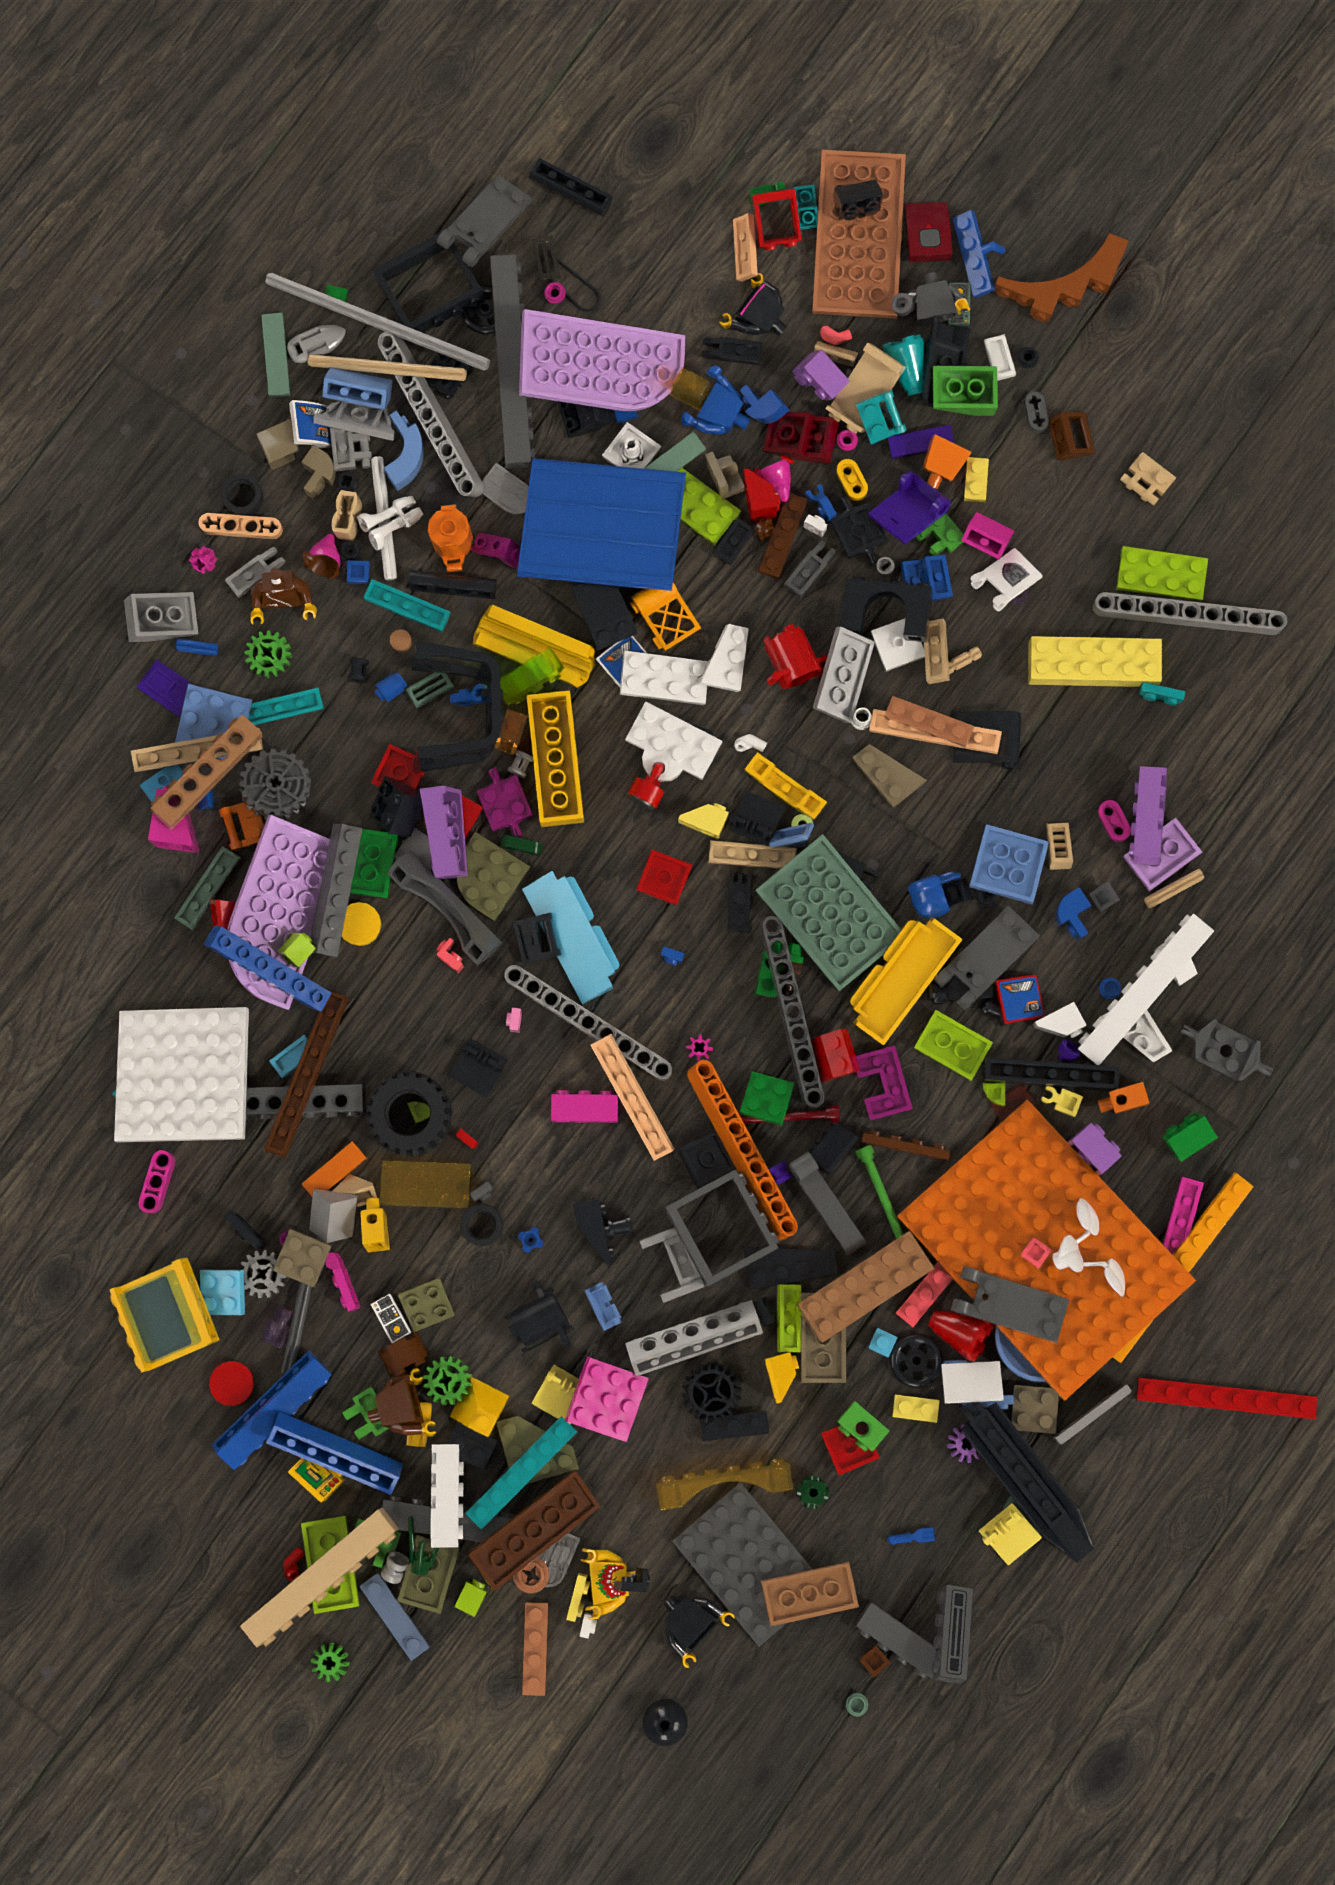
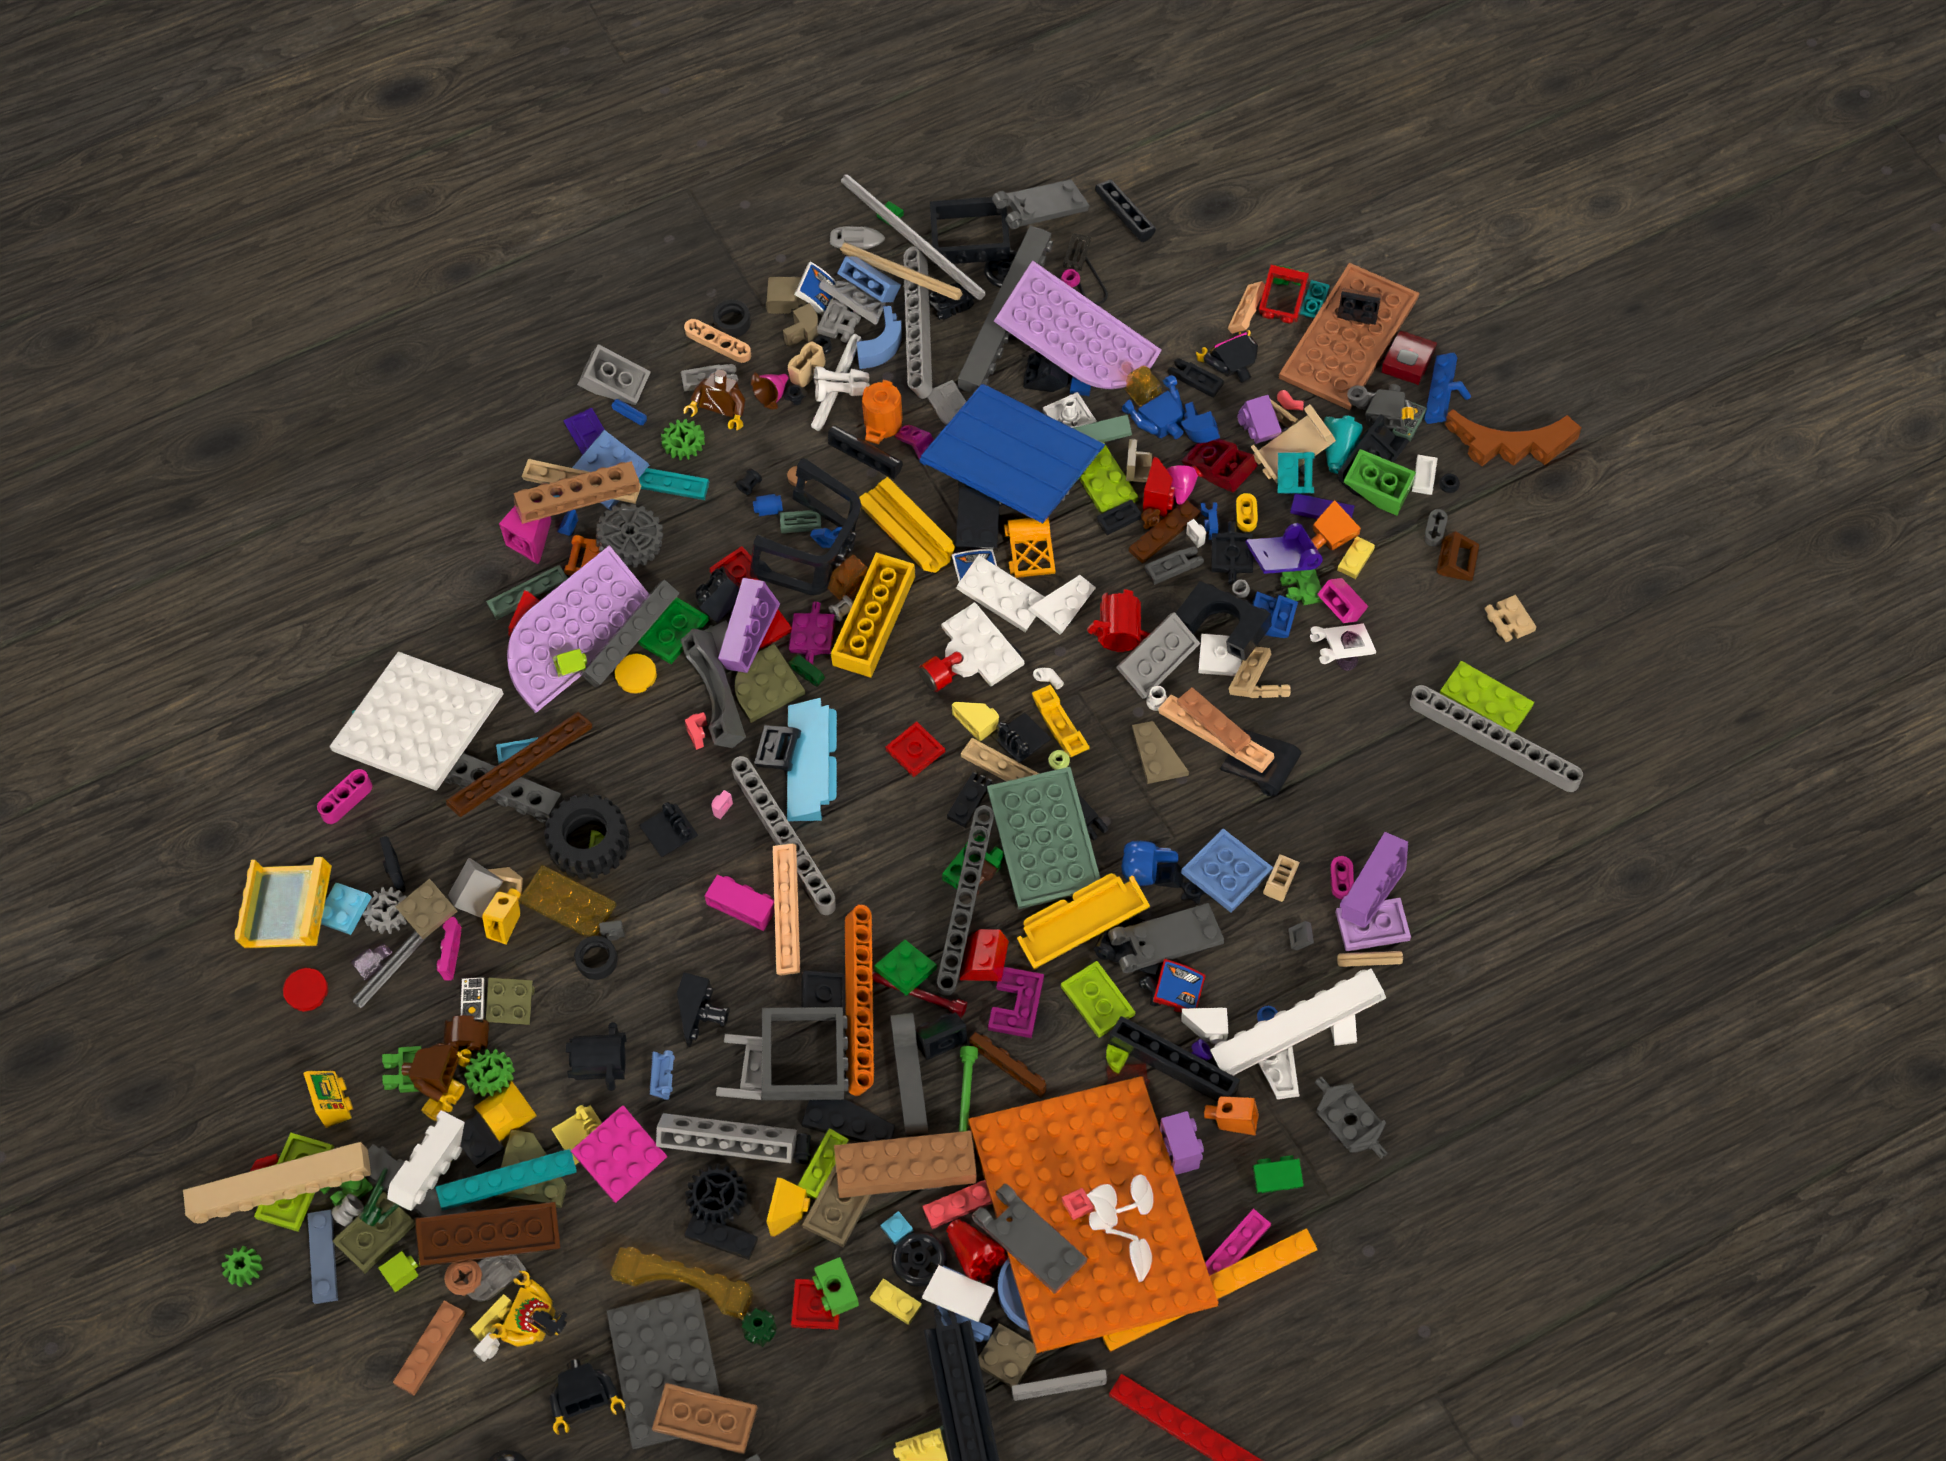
camera: 25 degrees right, 20 degrees down
dark pink gear [189,545,218,574] -> none
blue brick [203,925,332,1012] -> none
blue brick [212,1350,332,1470] -> none
sand green tile [261,313,291,398] -> none
blue brick [266,1412,403,1495] -> none
orange tile [302,1141,367,1196] -> none
blue plate [347,561,370,584] -> none
teal plate [363,579,451,633] -> none
red tile [456,1128,479,1149] -> none
clear neon green brick [500,647,564,705] -> none
blue plate [518,1227,543,1253] -> none
blue plate [661,947,684,966] -> none
dark pink gear [686,1034,713,1062] -> none
medium blue slope [769,823,814,847] -> none
dark purple wheel [769,1161,793,1185] -> none
dark pink plate [836,430,858,451] -> none
blue piece [887,1527,935,1545] -> none
medium lavender gear [947,1424,980,1463] -> none
light yellow brick [1028,636,1162,687] -> none
light yellow plate [1041,1086,1083,1117] -> none
blue brick [1055,887,1091,940] -> none
teal plate [1138,682,1185,706] -> none

